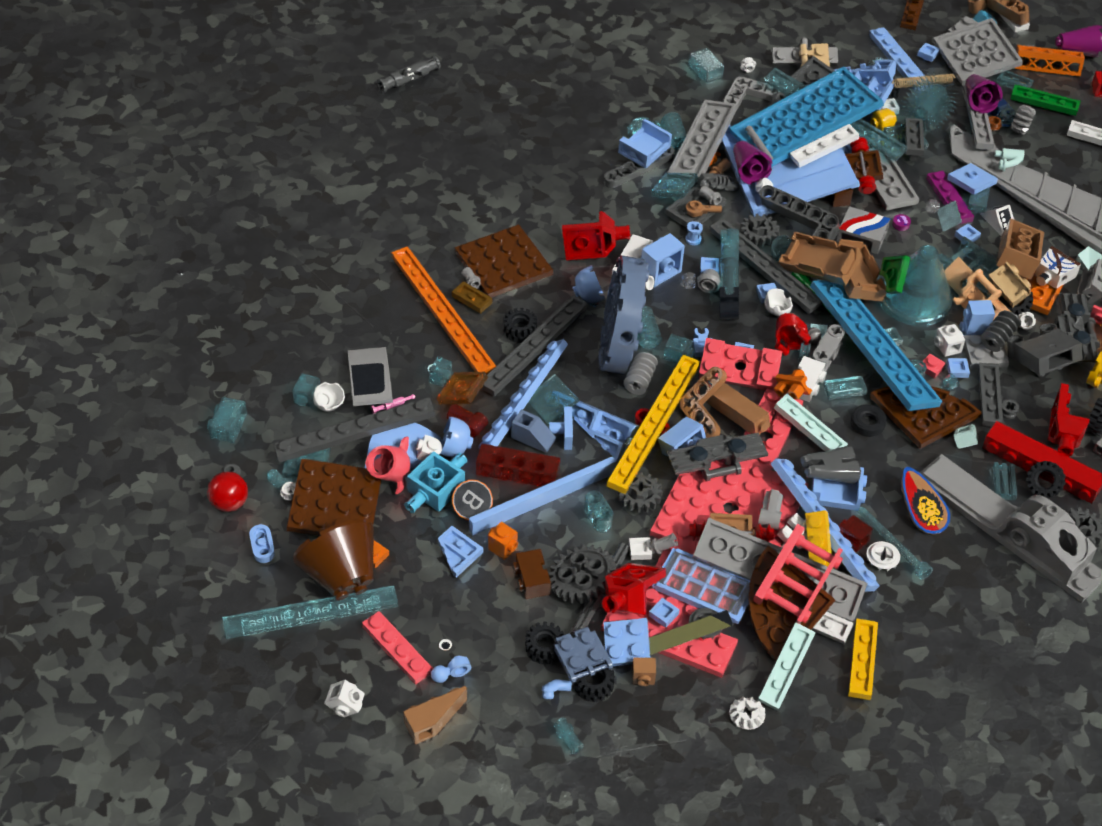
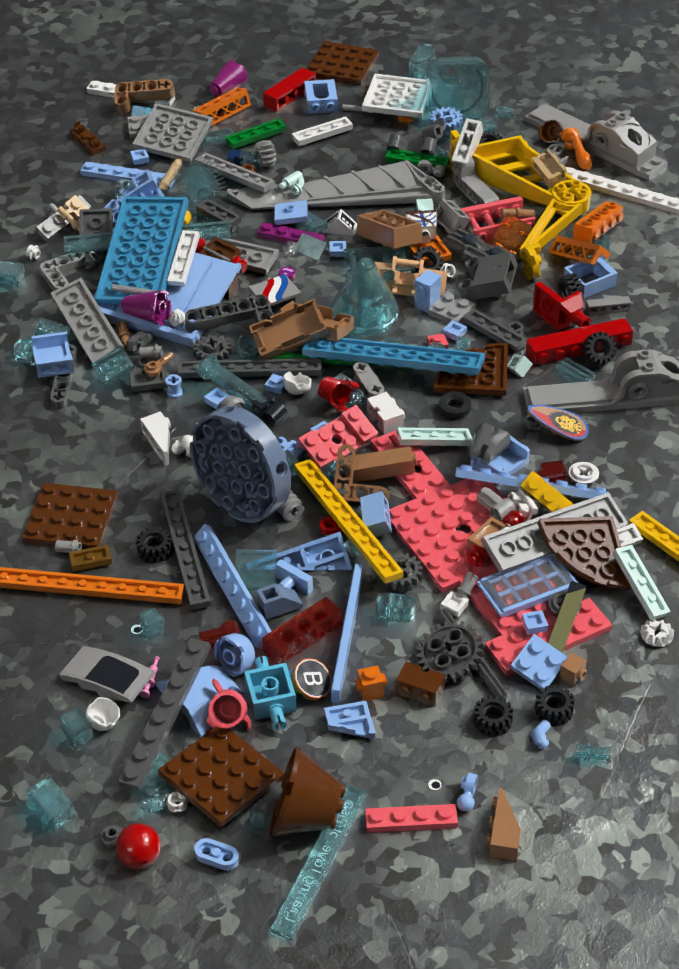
camera: 50 degrees left, 5 degrees down
white brick [324,680,365,717] -> none
white plate [415,435,442,461] -> none
clear orange plate [436,372,488,404] -> none
sand blue plate [554,627,613,683] -> none
red plate [562,211,630,260] -> none
light blue cylinder [573,265,605,304] -> none
red plate [602,563,666,615] -> none
light blue brick [641,233,685,287] -> none
dark grey piece [667,432,768,481] -> none
coral fence [753,524,843,624] -> none
orange hips [774,369,812,400] -> none
clear light blue plate [824,376,867,400] -> none
clear light blue piece [858,507,933,580] -> none
green tile [879,255,911,294] -> none
white brick [934,324,965,357] -> none
magenta cone [965,74,1003,113] -> none
dark grey piece [981,310,1021,352] -> none
tan hinge [988,261,1031,308] -> none

